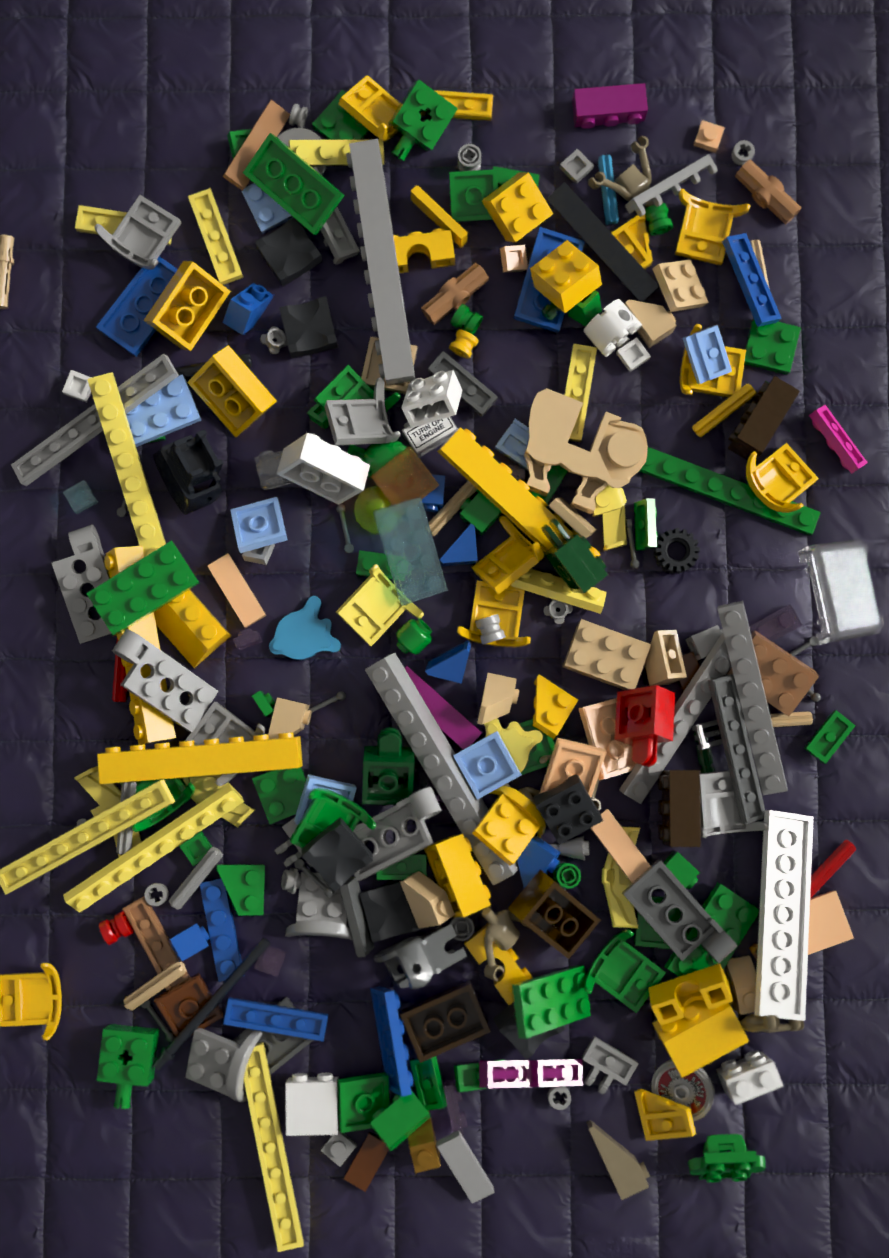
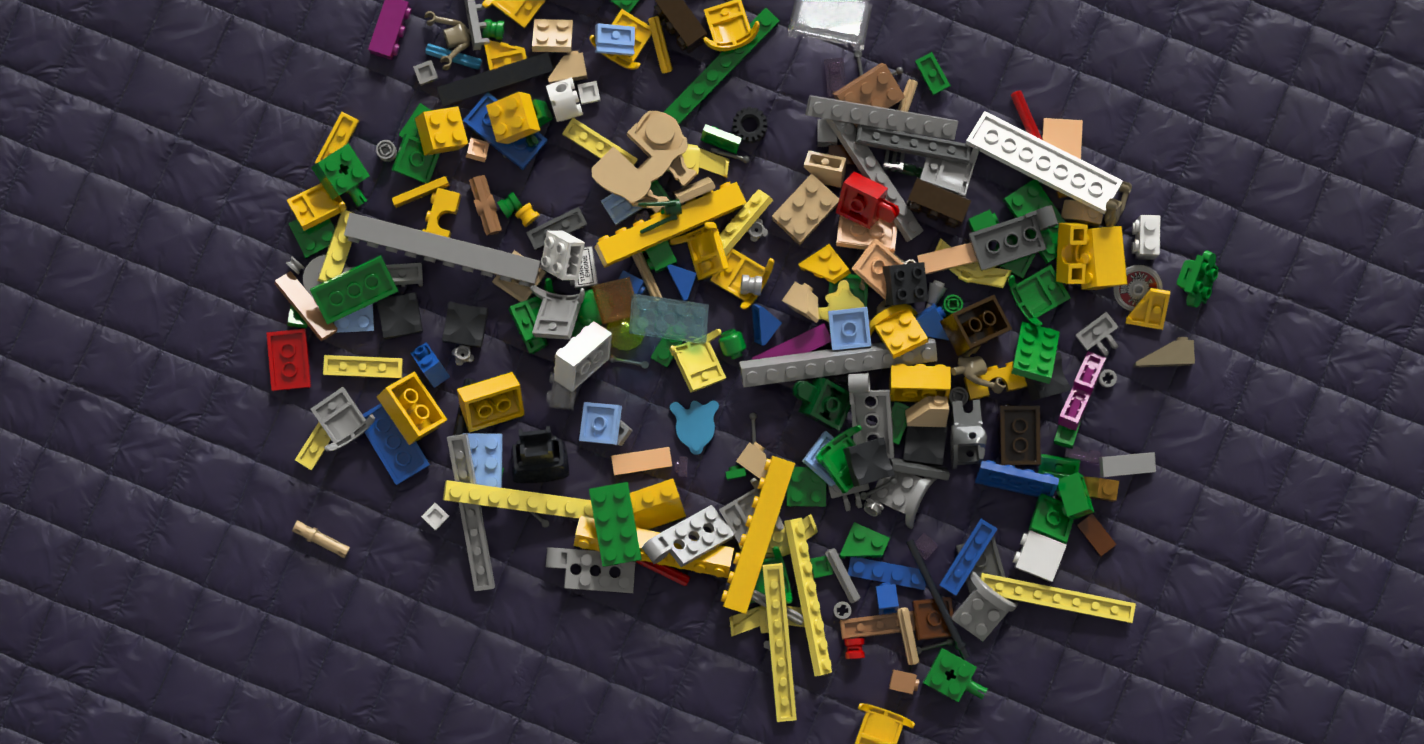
camera: 65 degrees left, 0 degrees up
clear light blue plate [63,480,98,514] -> none
light grey plate [321,1130,357,1167] -> none
dark green brick [541,518,608,593] -> none
none -> red plate [266,329,311,391]
none -> dark green plant [638,199,682,234]
none -> medium nougat brick [889,670,919,694]

